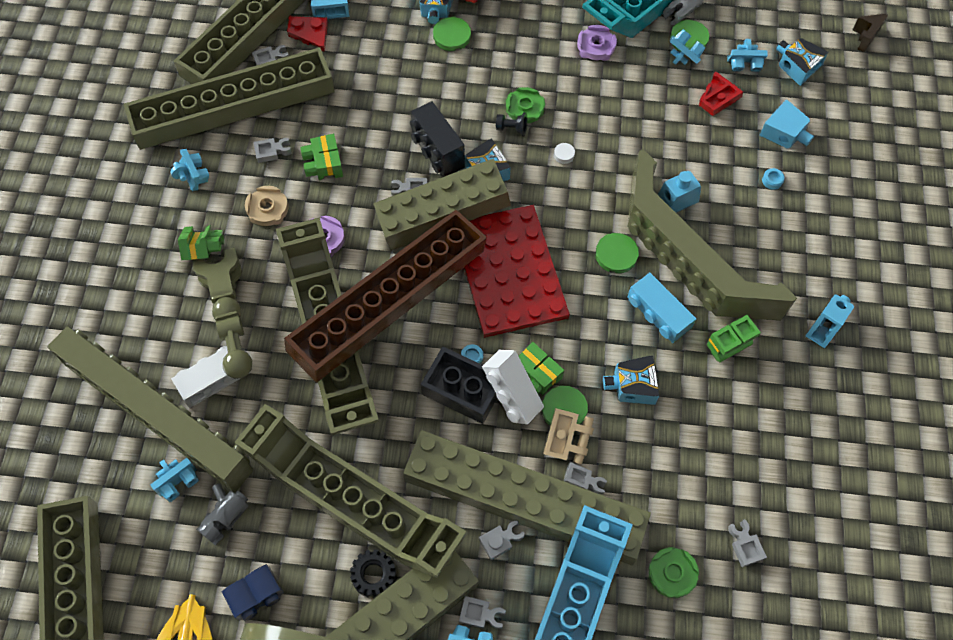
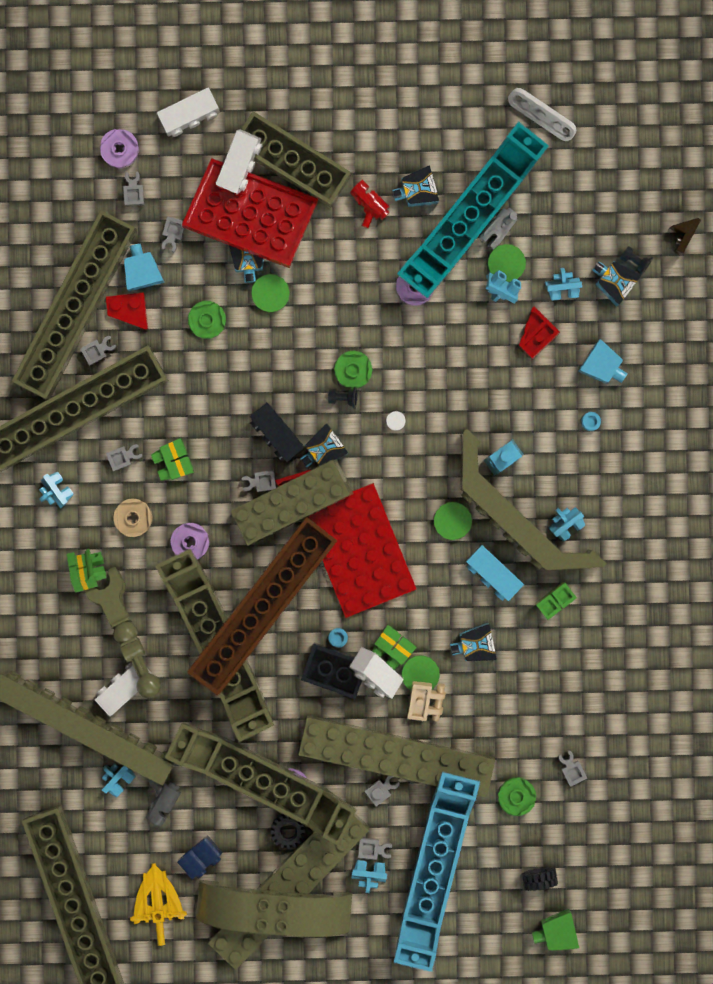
camera: 10 degrees left, 25 degrees up
light grey plate [564,462,607,495] -> none
medium azure torso [805,295,854,348] -> none
none -> bright green tile [188,301,226,339]
none -> medium azure hips [548,507,585,542]
none -> black piece [620,246,654,276]

